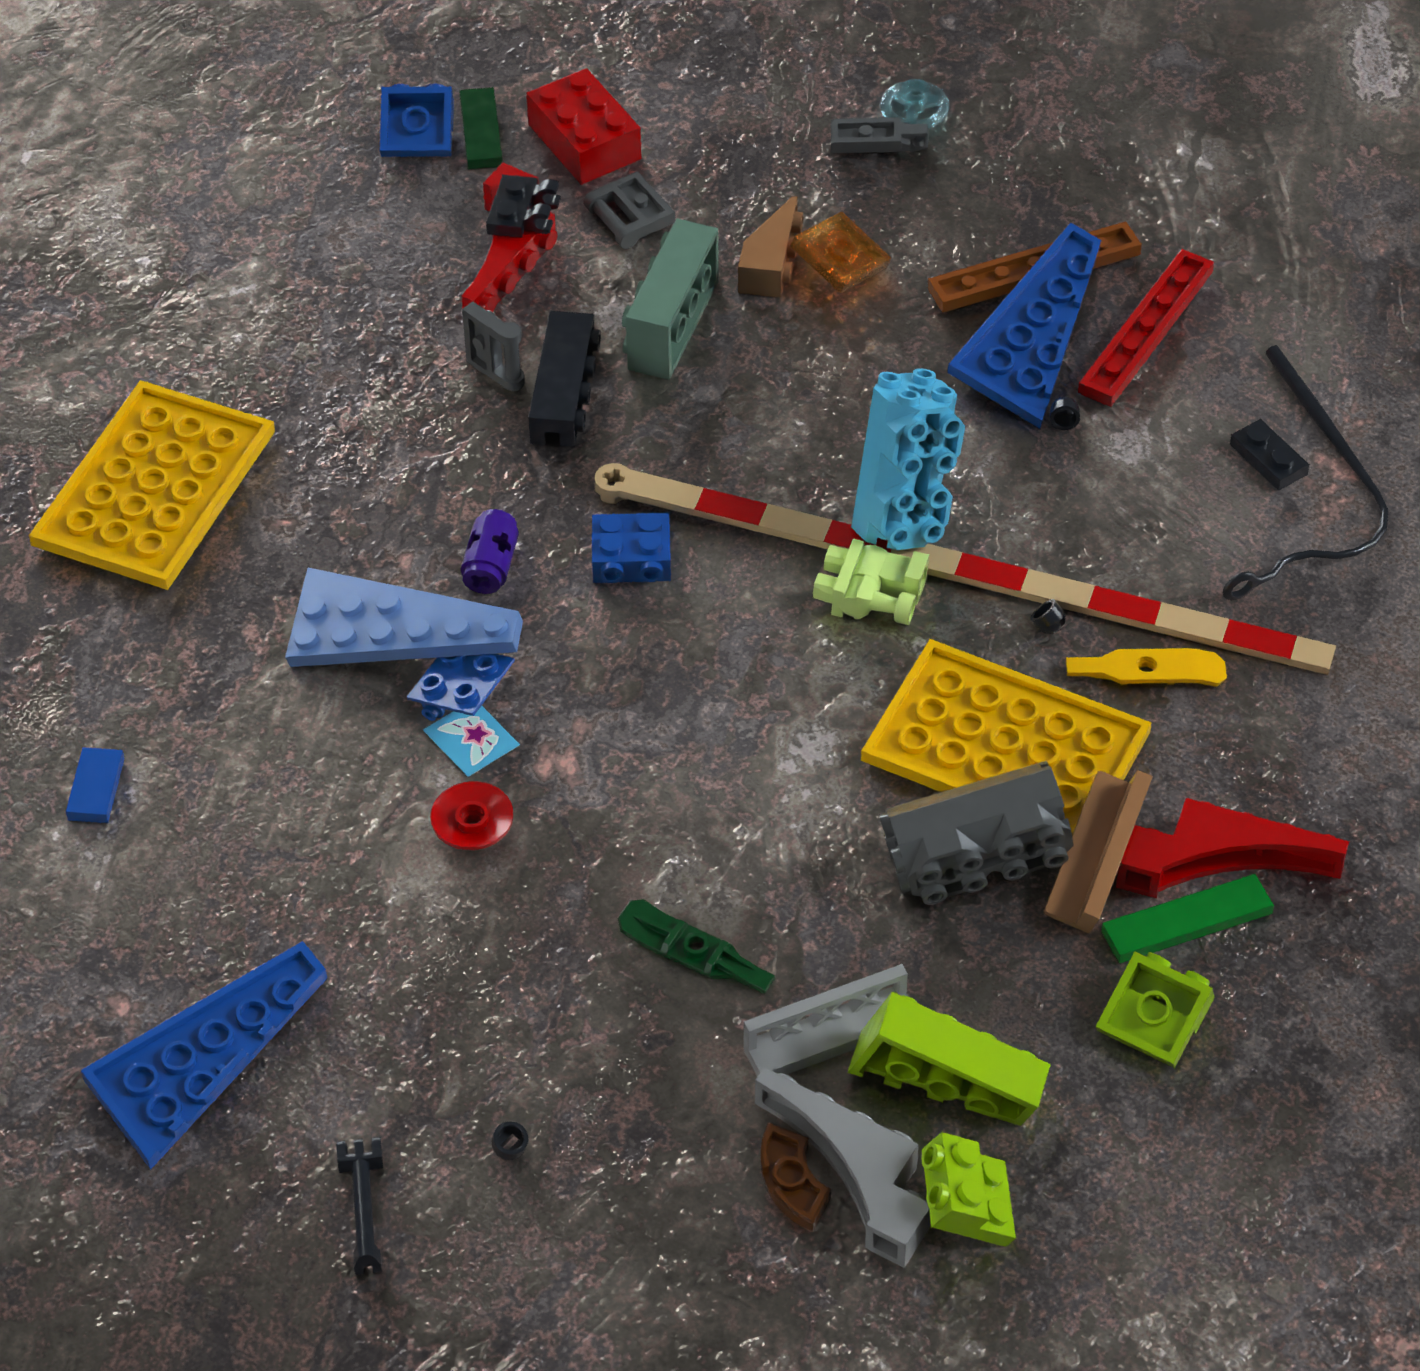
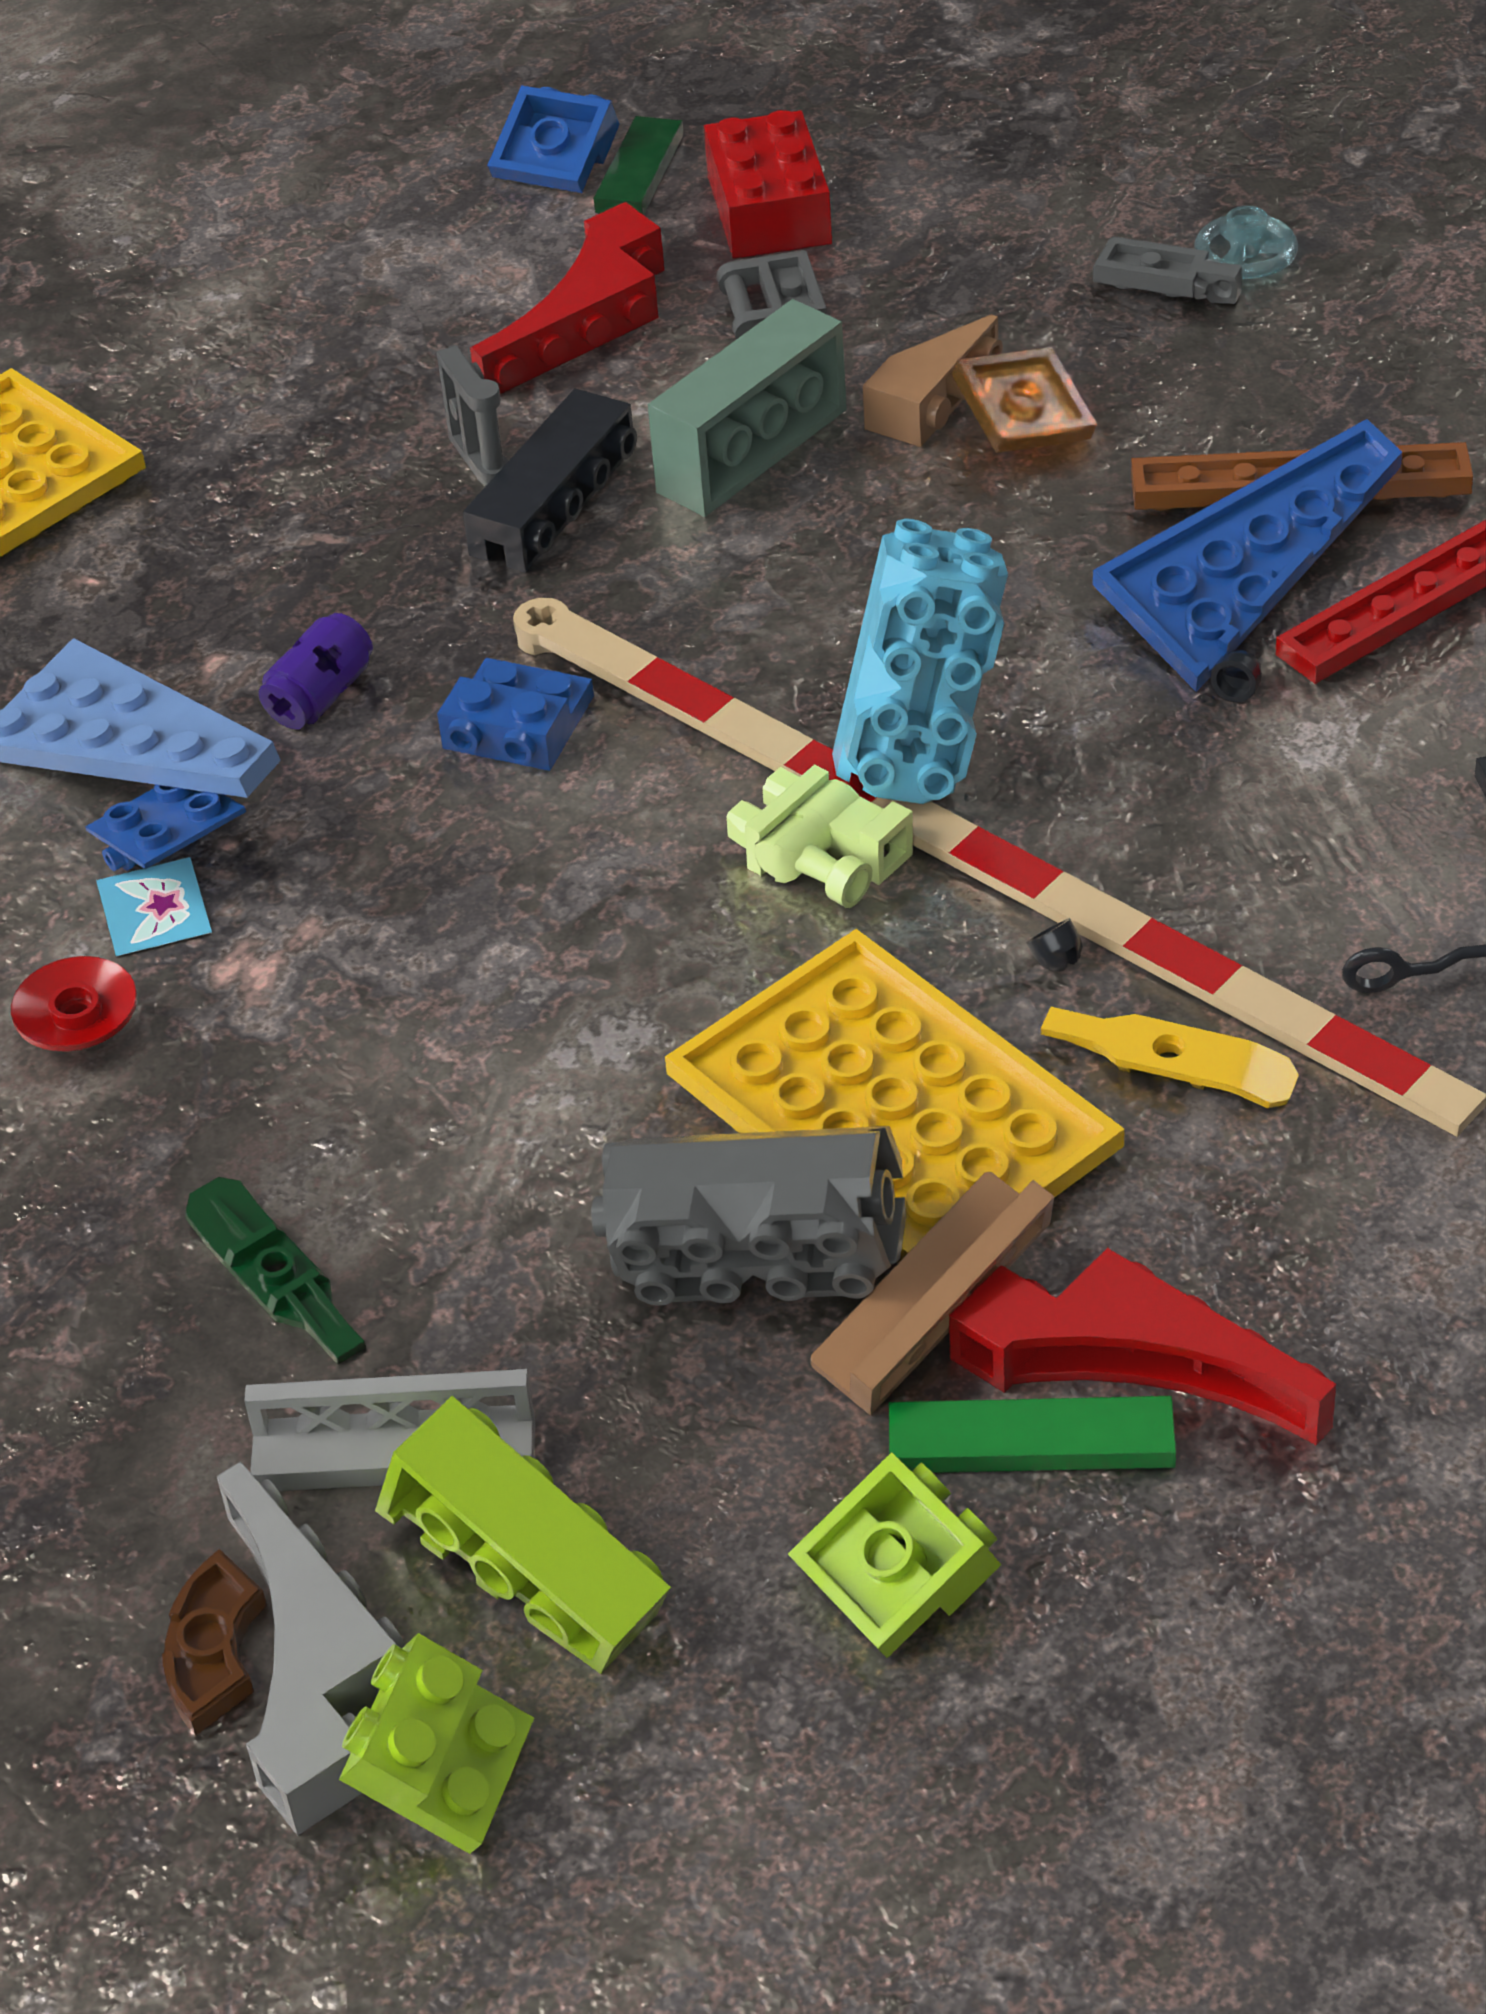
camera: 25 degrees right, 5 degrees down
black plate [486,175,561,238] -> none

